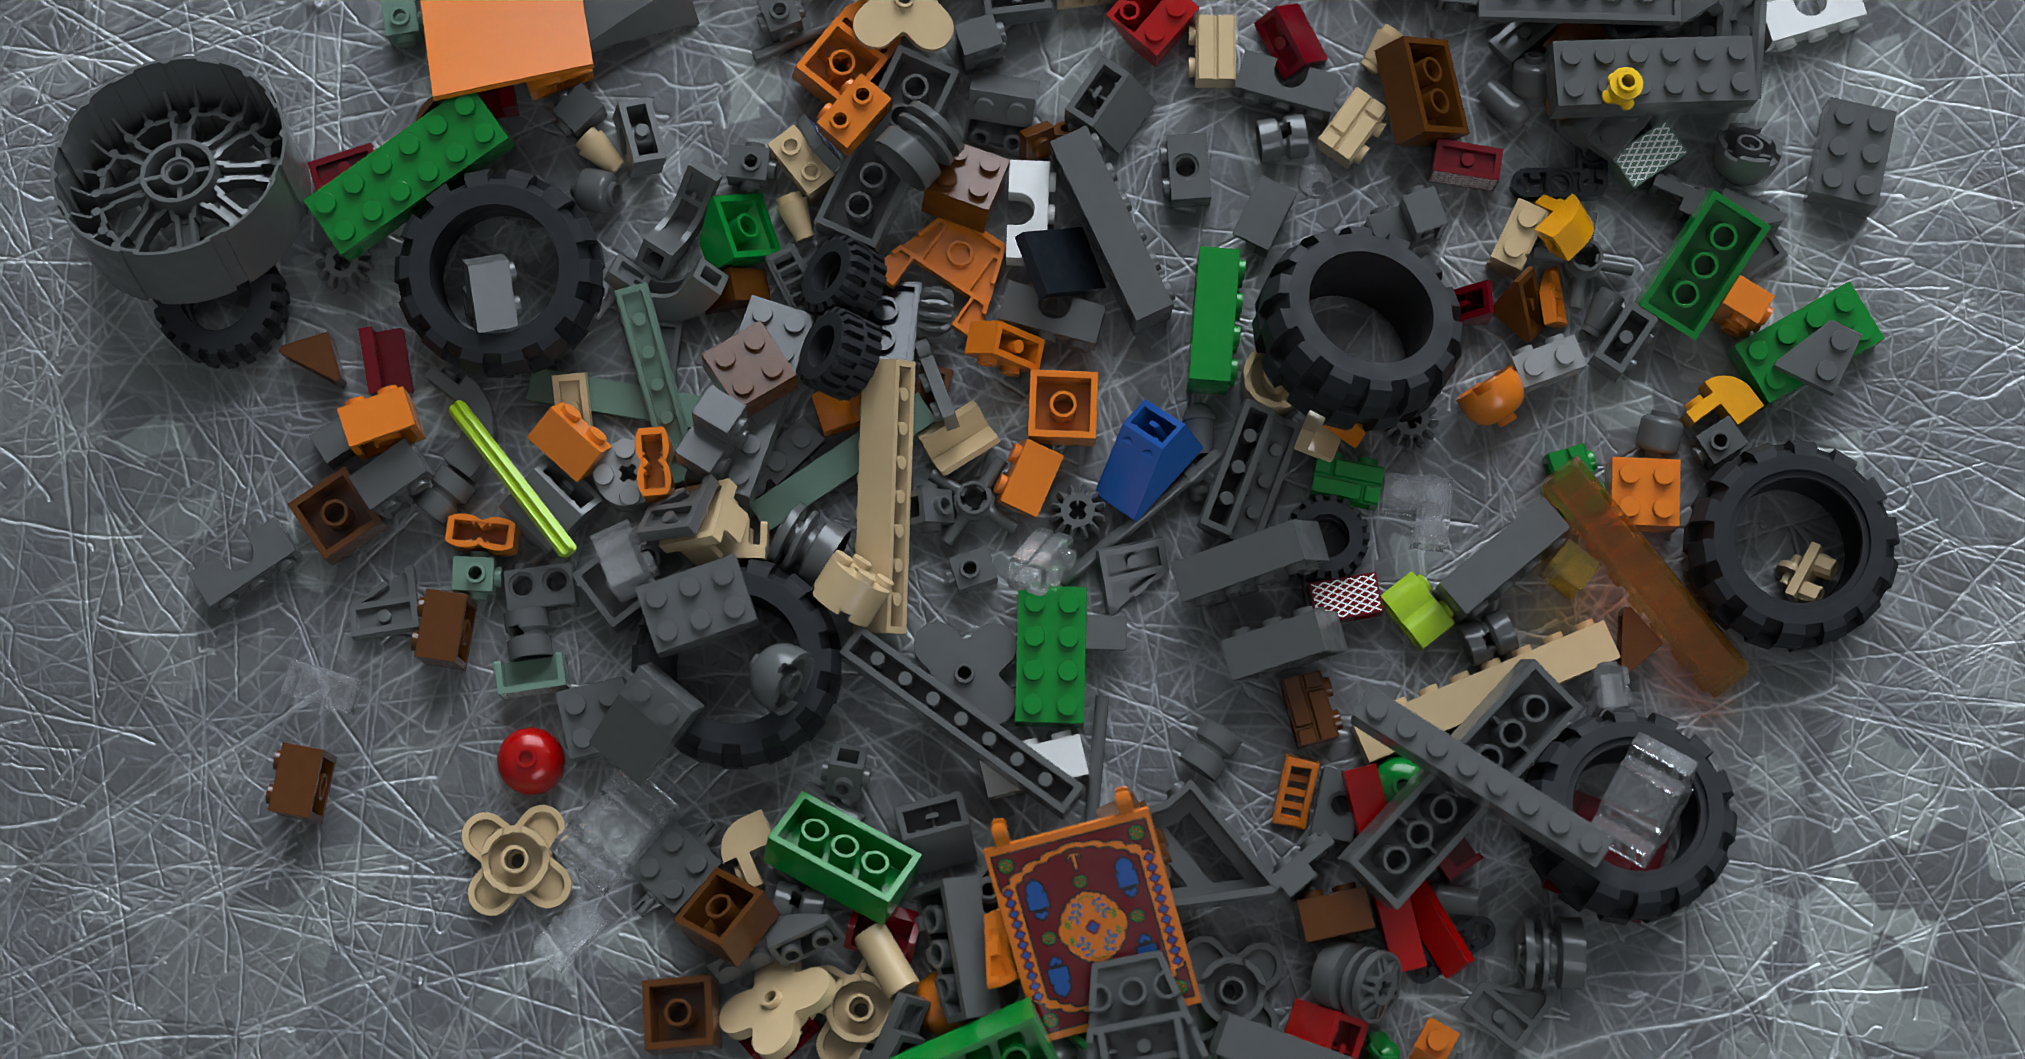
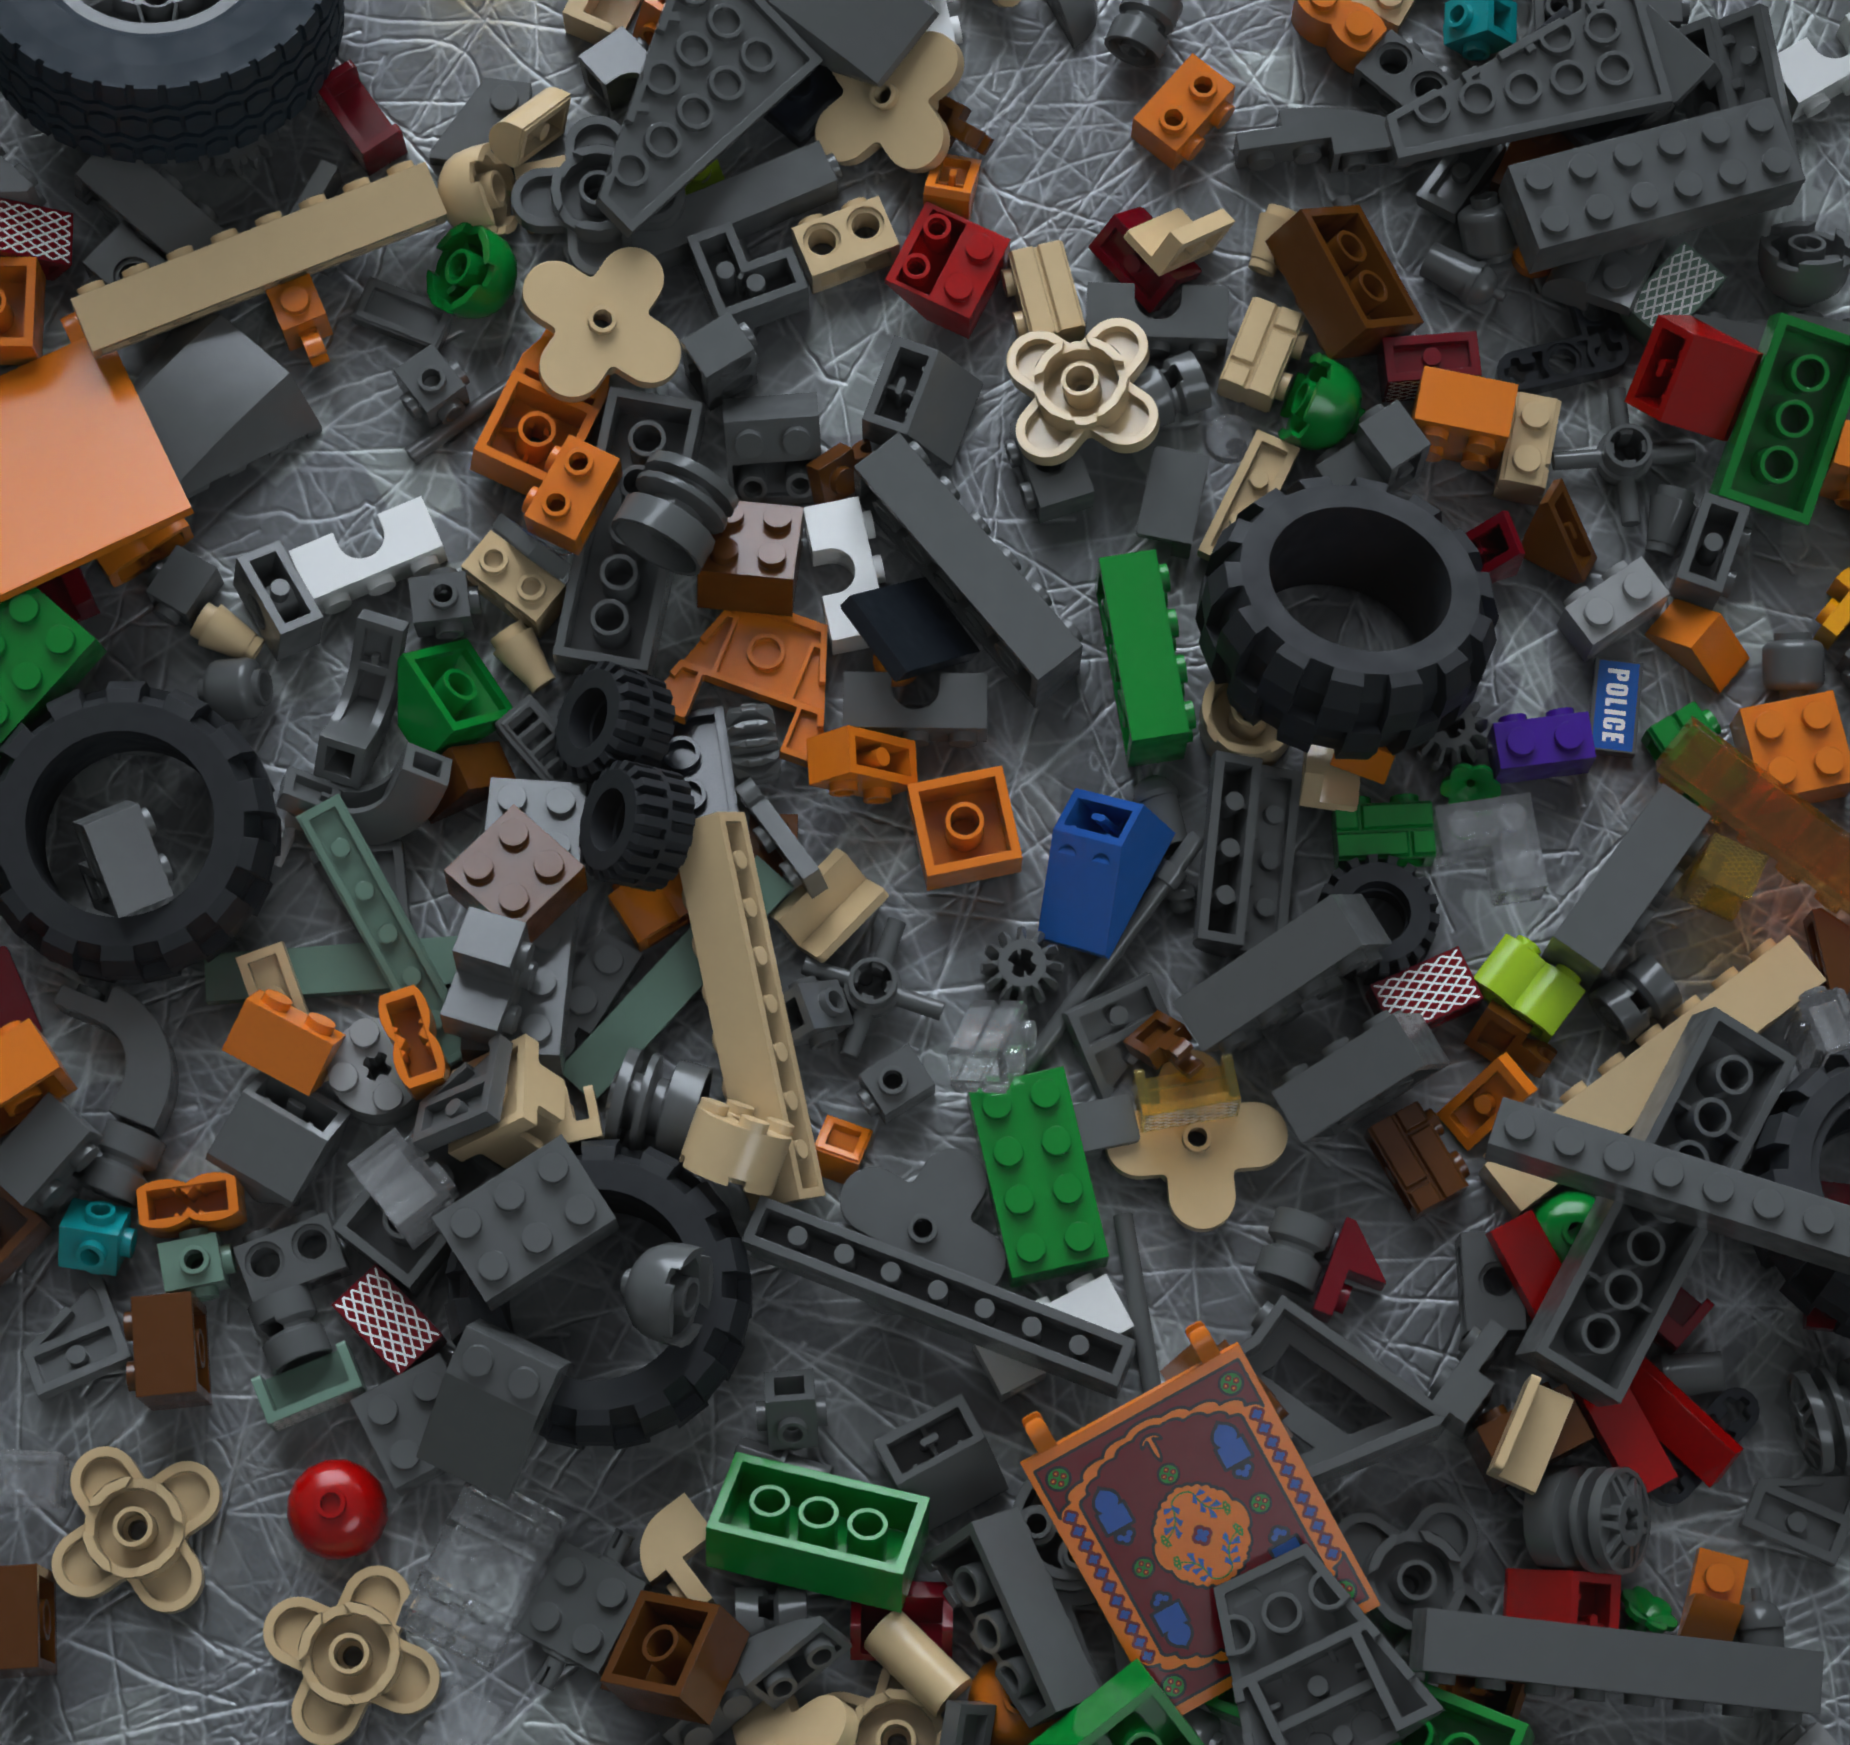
camera: 15 degrees left, 5 degrees down
lime axle [448,400,577,559] -> none
orange wing [984,908,1020,989] -> none
orange brick [993,439,1064,518] -> none
orange slope [1271,753,1320,830] -> none
orange cylinder [1456,365,1525,428] -> none
light orange brick [1534,193,1594,261] -> none
orange tile [1539,266,1568,329] -> none
yellow brick [1601,67,1643,111] -> none
none -> tan plant [52,1446,223,1614]
none -> teal brick [58,1198,138,1276]
none -> white arch [289,496,448,614]
none -> dark red panel [332,1264,447,1376]
none -> orange slope [815,1114,873,1184]
none -> tan plant [1006,318,1160,466]
none -> tan plant [1105,1050,1288,1232]
none -> reddish brown plate [1123,1010,1205,1079]
none -> tan panel [1124,208,1235,276]
none -> clear yellow panel [1132,1054,1241,1133]
none -> tan plate [1197,429,1300,561]
none -> green cylinder [1278,352,1365,451]
none -> dark red slope [1310,1217,1386,1324]
none -> orange brick [1411,366,1519,471]
none -> orange slope [1436,1052,1538,1152]
none -> green plant [1440,763,1501,813]
none -> reddish brown plate [1464,1000,1558,1078]
none -> tan panel [1486,1374,1574,1495]
none -> dark purple brick [1487,707,1596,784]
none -> tile [1589,657,1644,759]
none -> red slope [1624,315,1763,441]
none -> orange slope [1644,598,1750,695]

